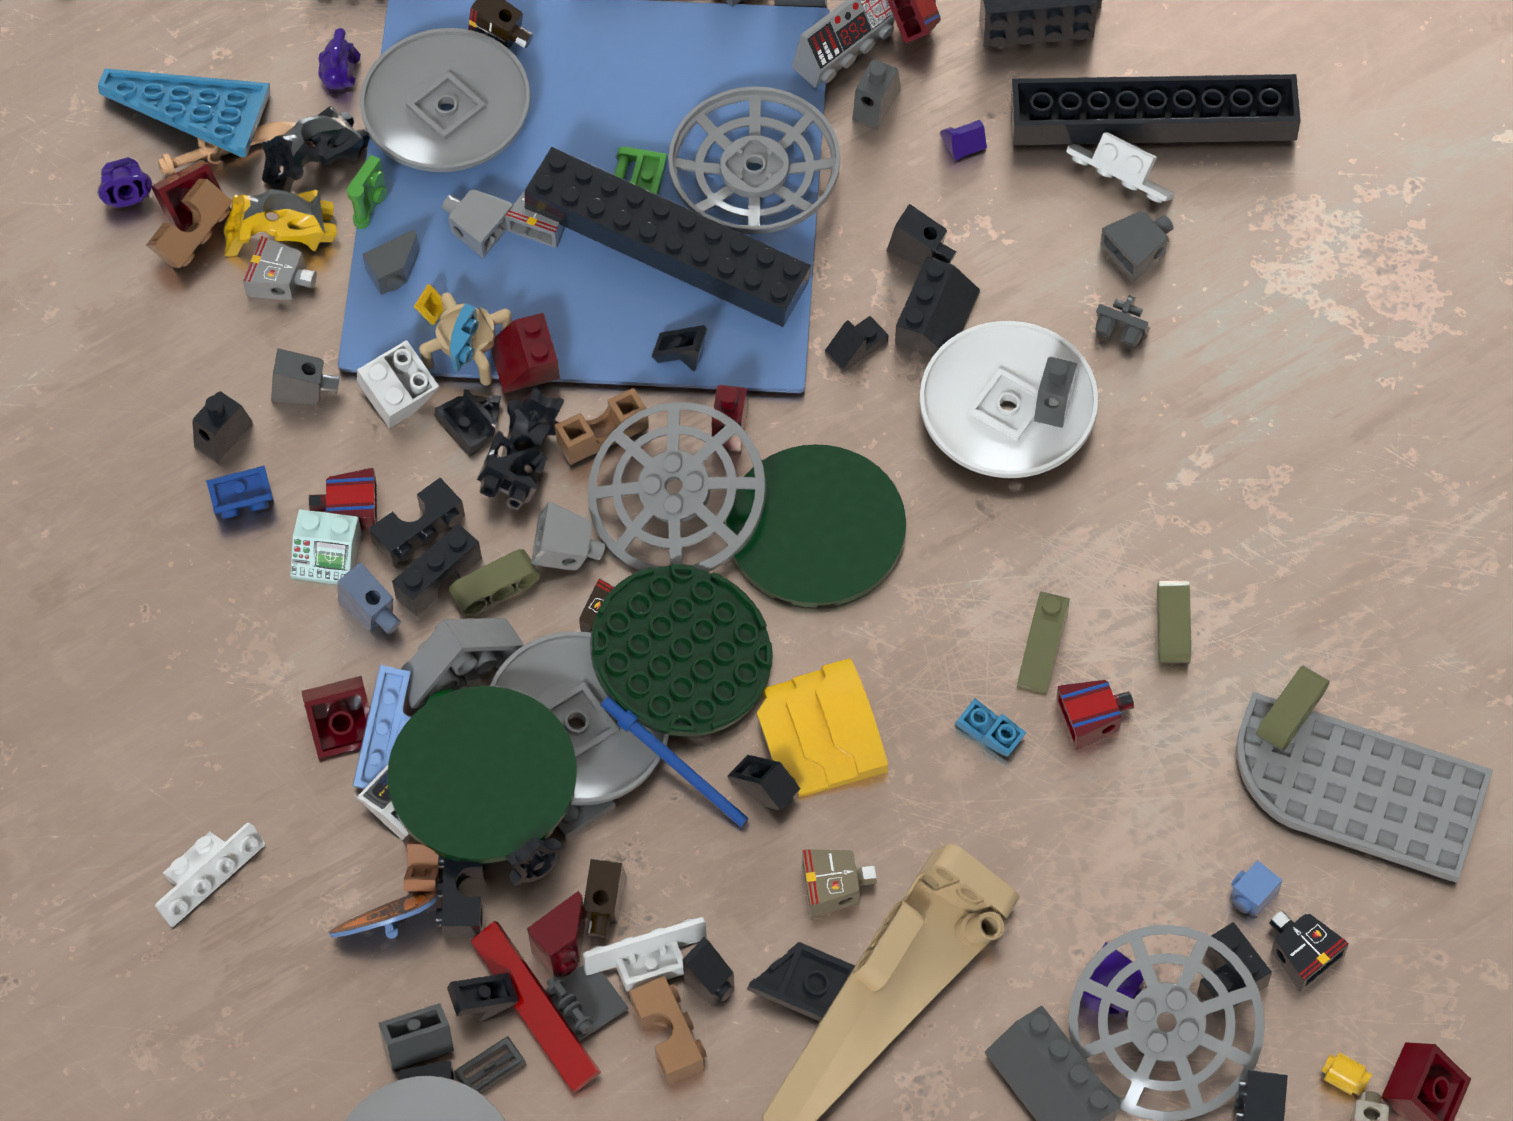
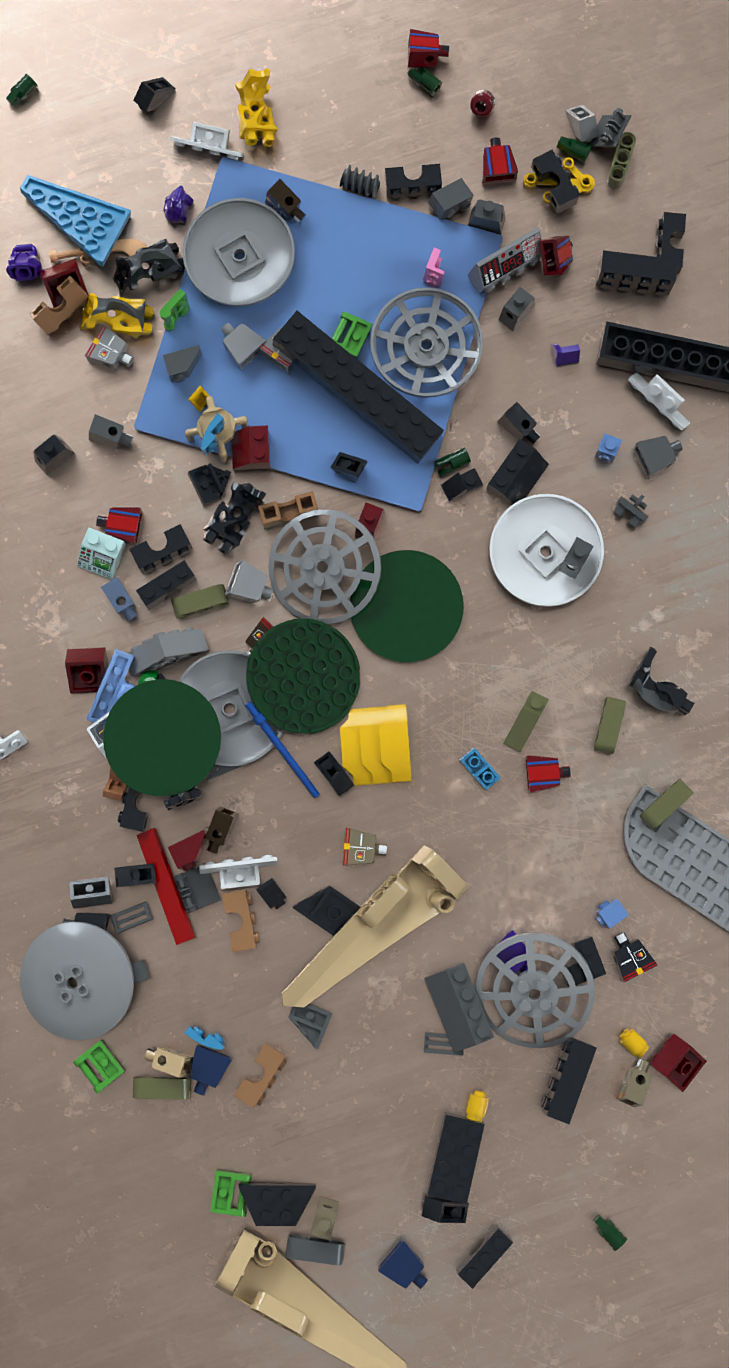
camera: 10 degrees right, 20 degrees up
blue bracket [206,466,274,519] -> none
shield [329,891,438,939] -> none
white slope [357,340,439,428] -> none
none -> bright pink bracket [423,248,445,288]
none -> dark green hinge [434,447,471,477]
none -> medium blue brick [595,433,622,463]
none -> black hips [628,647,695,716]

